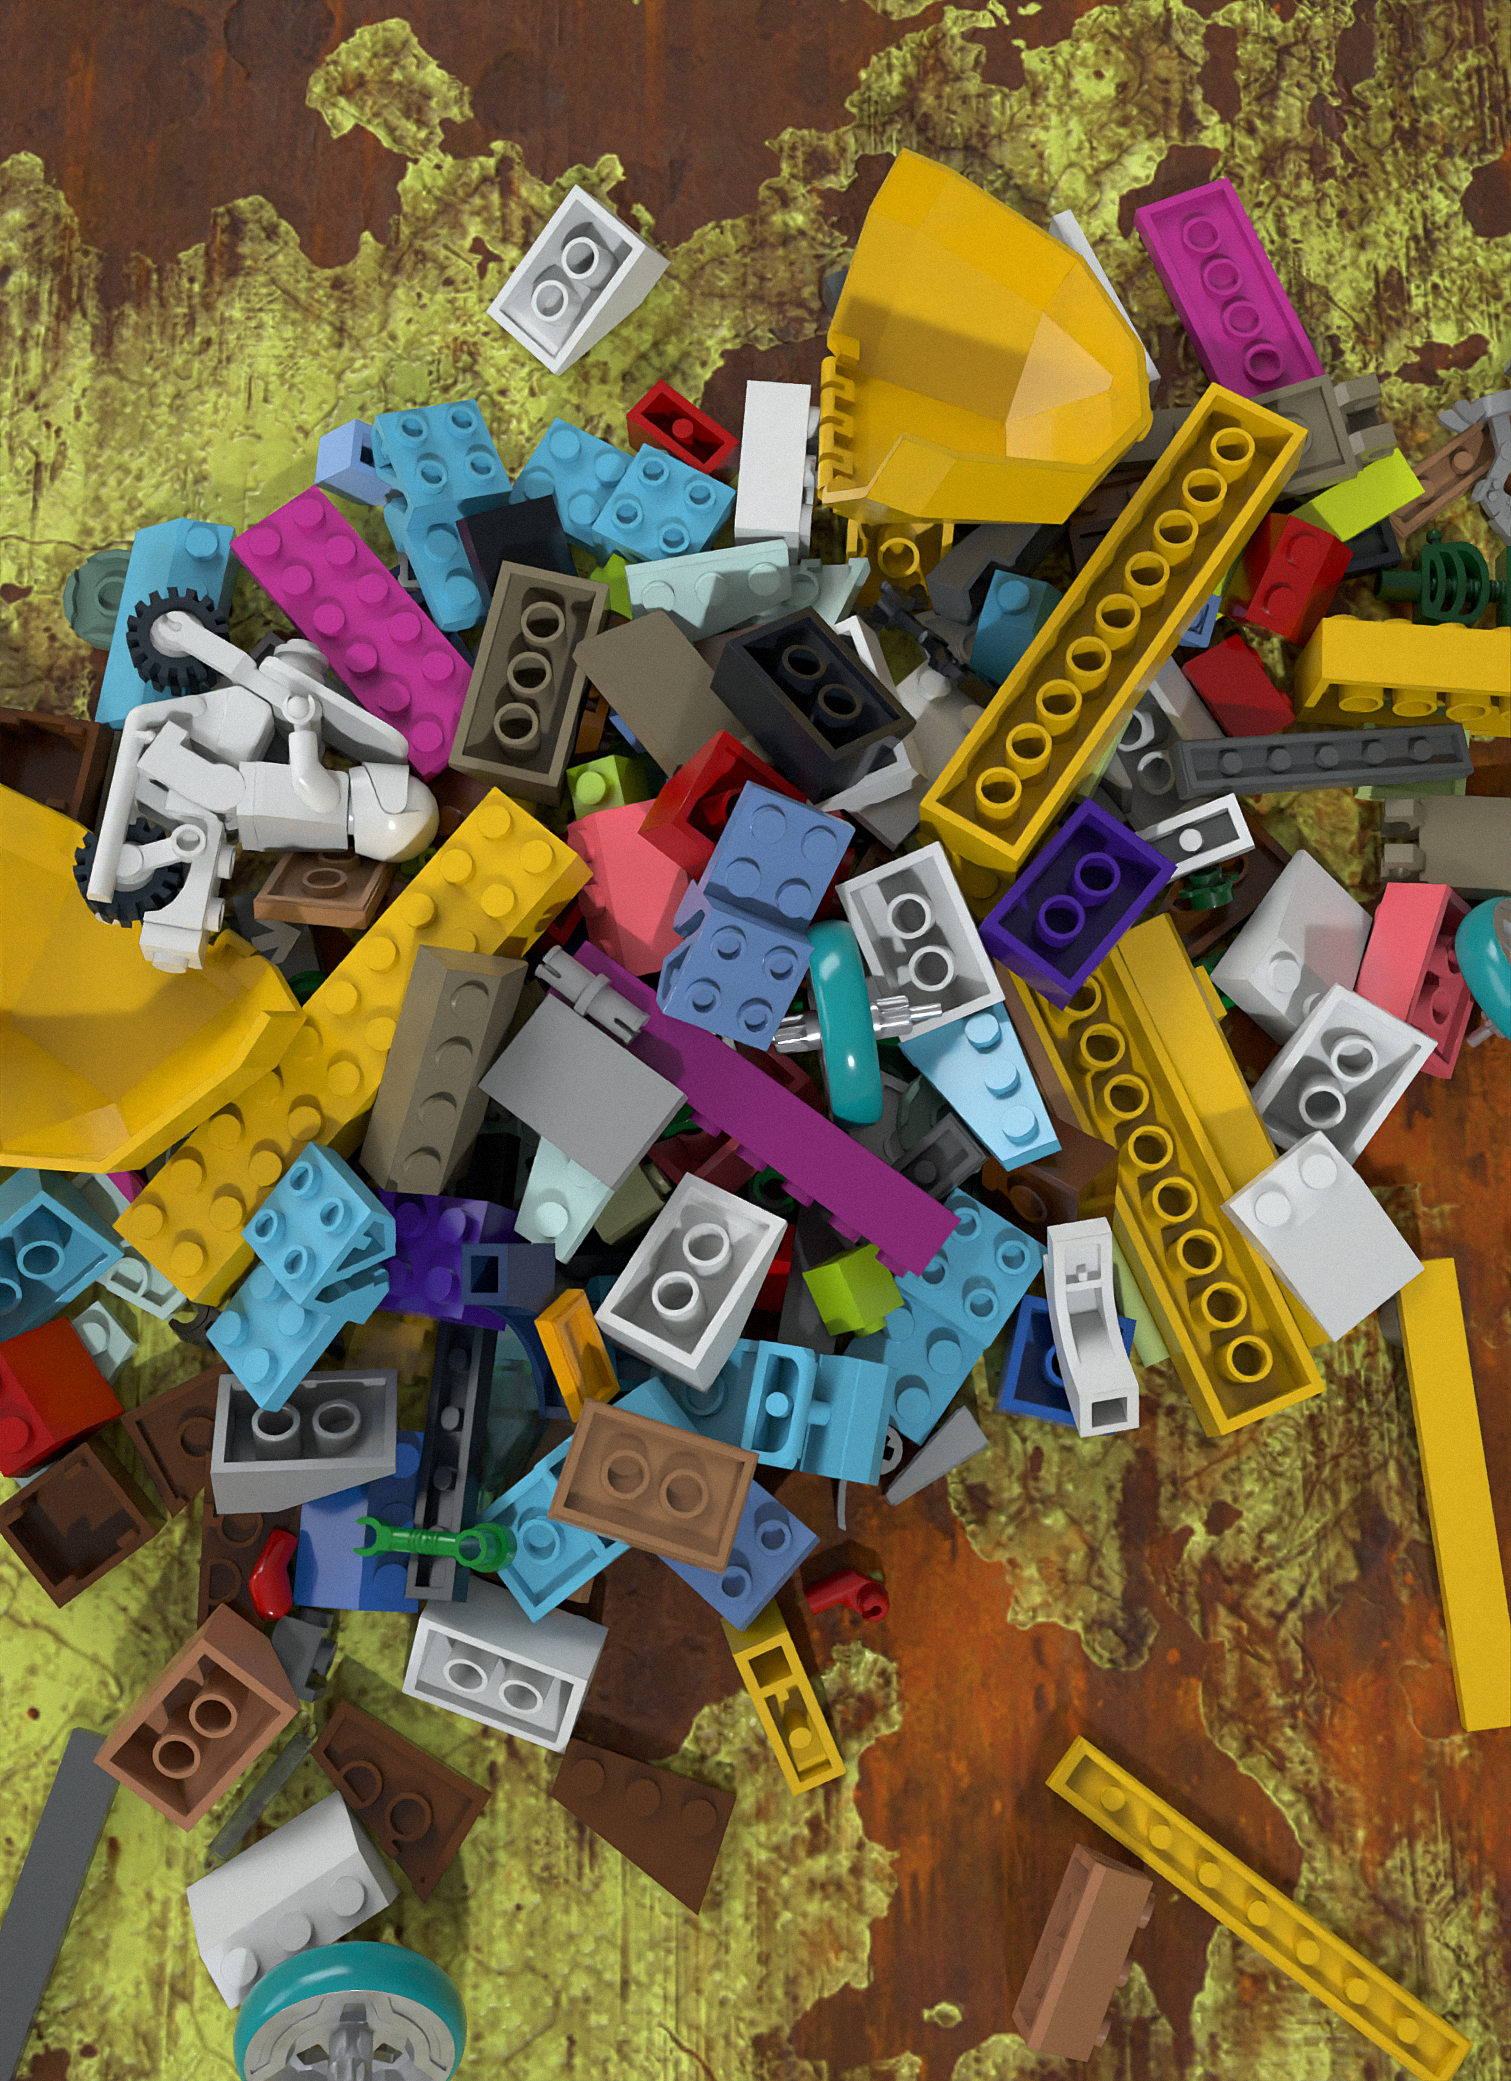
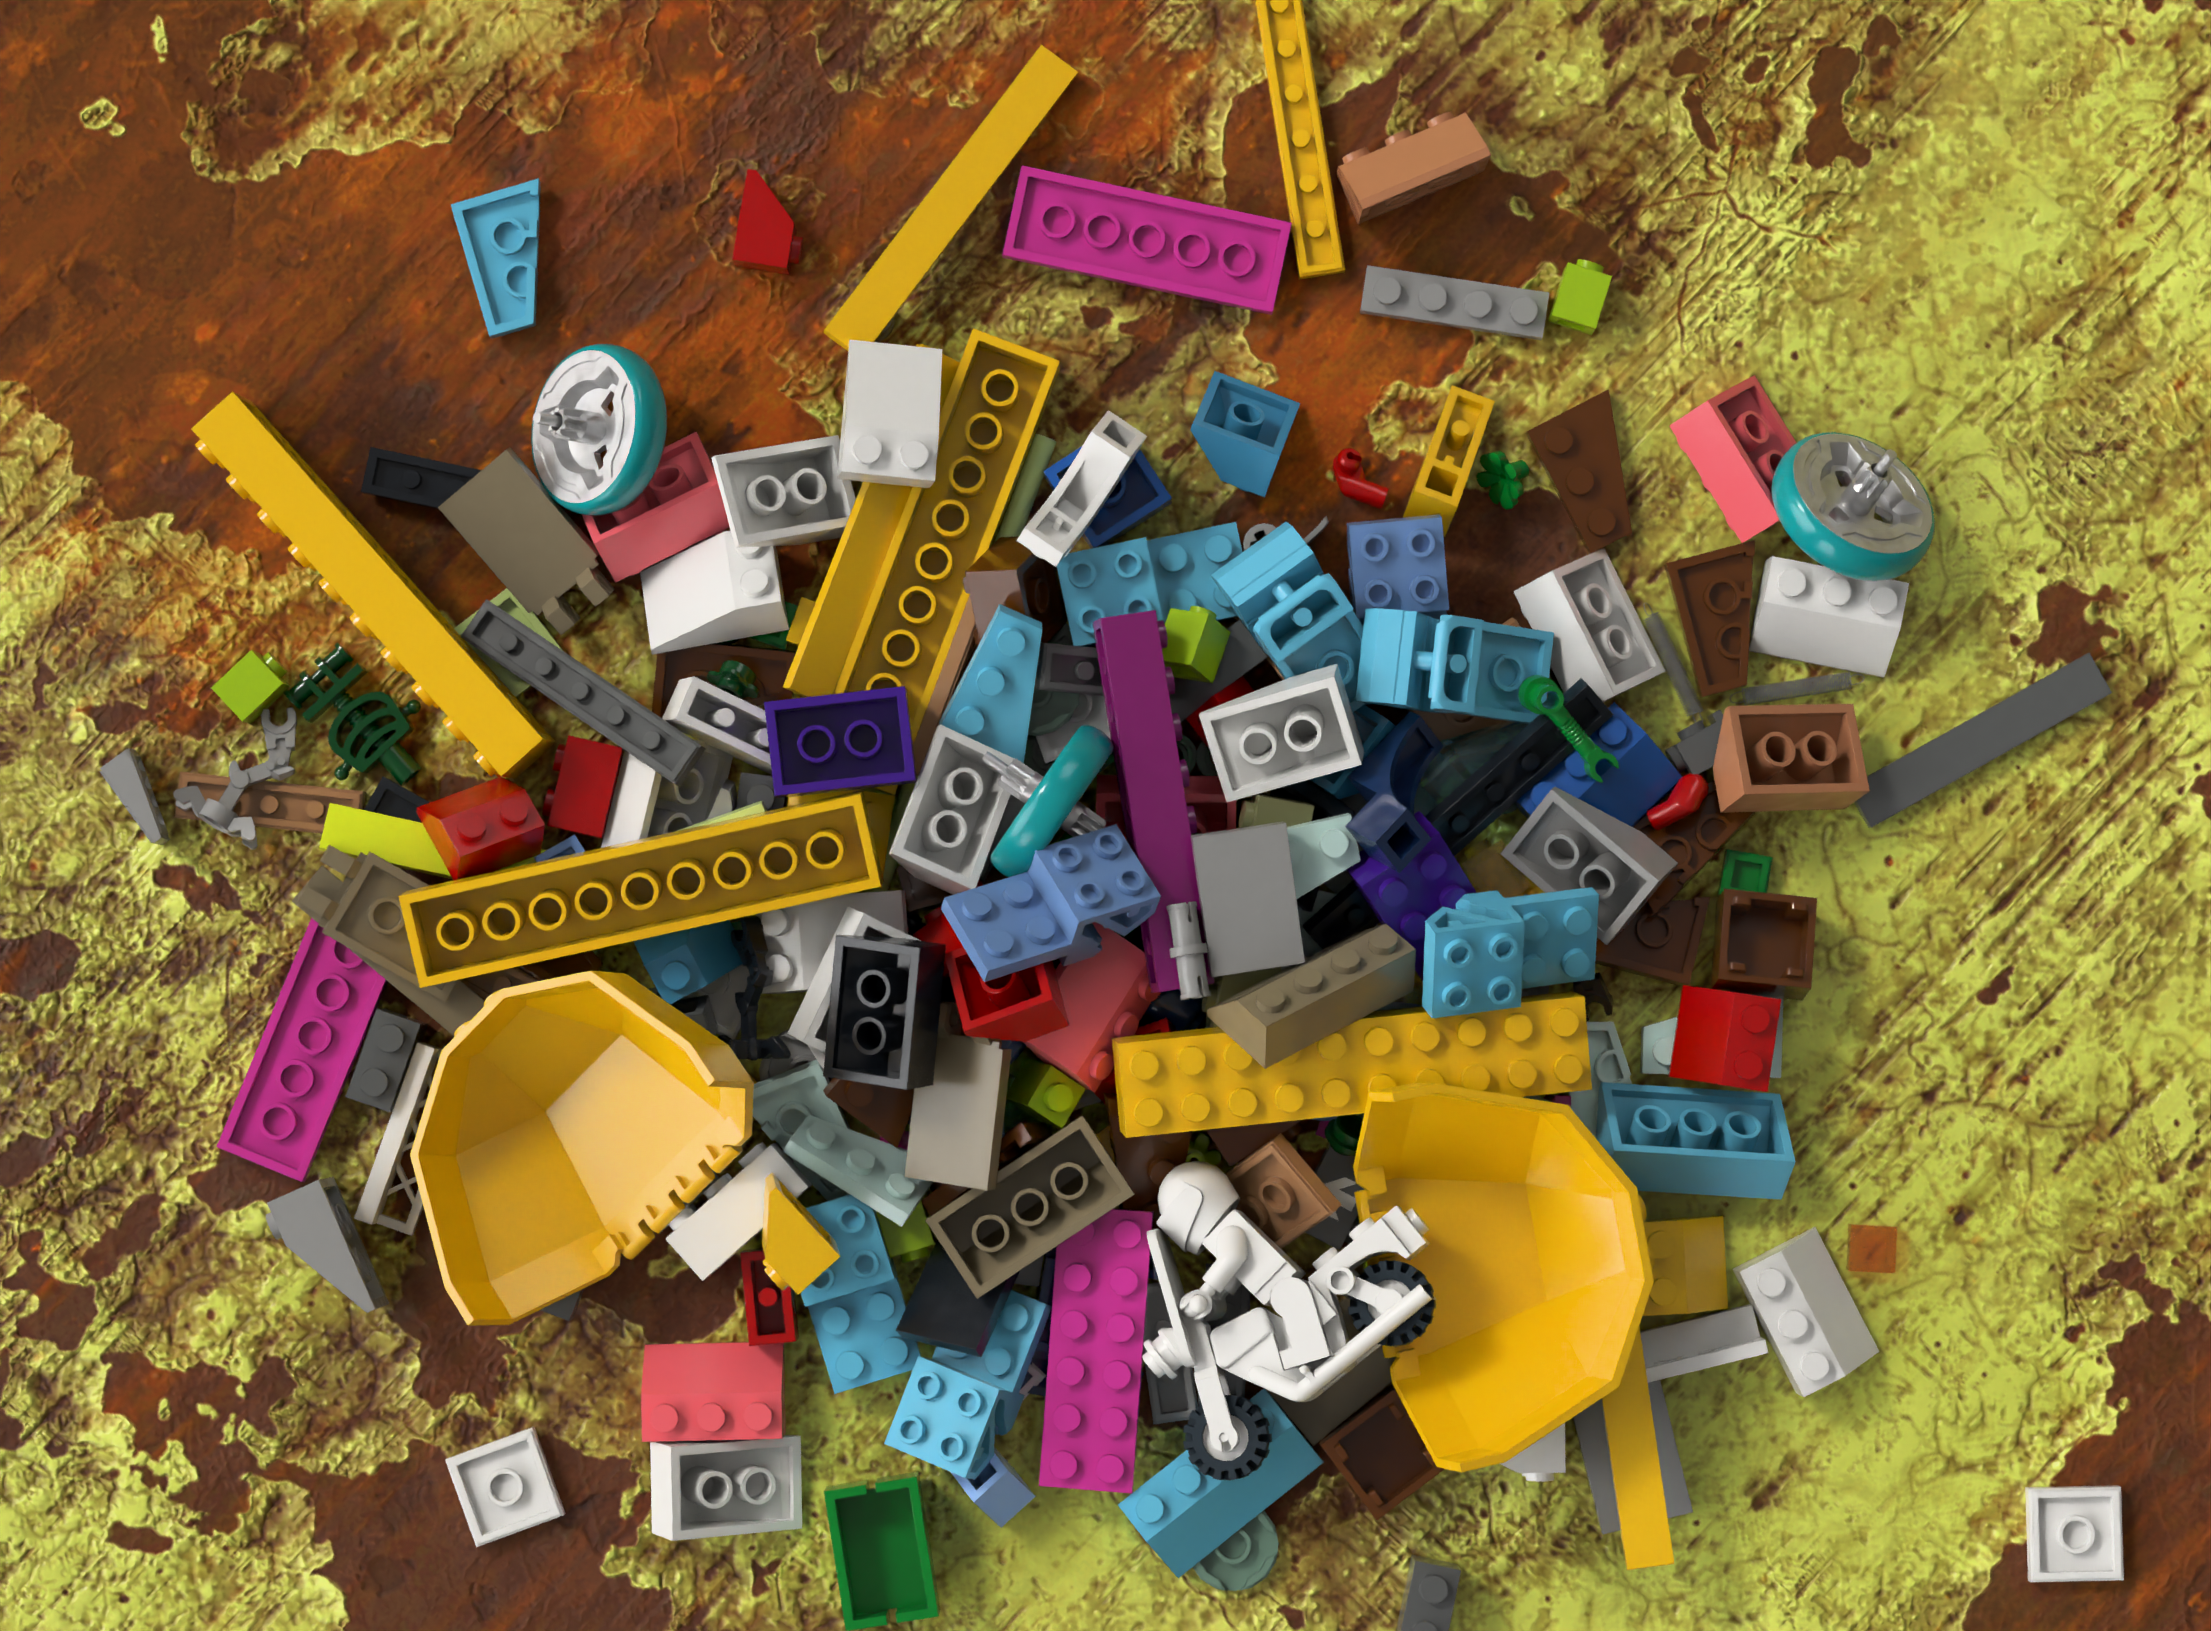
camera: 135 degrees left, 10 degrees up
light orange tile [534,1289,620,1423] -> none
medium nougat tile [546,1397,760,1576] -> none
light grey slope [882,1405,989,1506] -> none
none -> light grey slope [266,1177,389,1313]
none -> dark grey brick [345,1009,428,1112]
none -> white tile [445,1427,566,1547]
none -> coral slope [641,1342,786,1442]
none -> yellow slope [762,1172,841,1295]
none -> green piece [824,1471,941,1631]
none -> dark pink plate [1002,166,1292,315]
none -> dark azure slope [1191,371,1300,497]
none -> light grey plate [1360,265,1549,340]
none -> green plant [1476,451,1529,510]
none -> lime brick [1548,259,1612,335]
none -> light grey piece [1643,602,1704,722]
none -> coral slope [1670,375,1796,543]
none -> green tile [1718,849,1773,895]

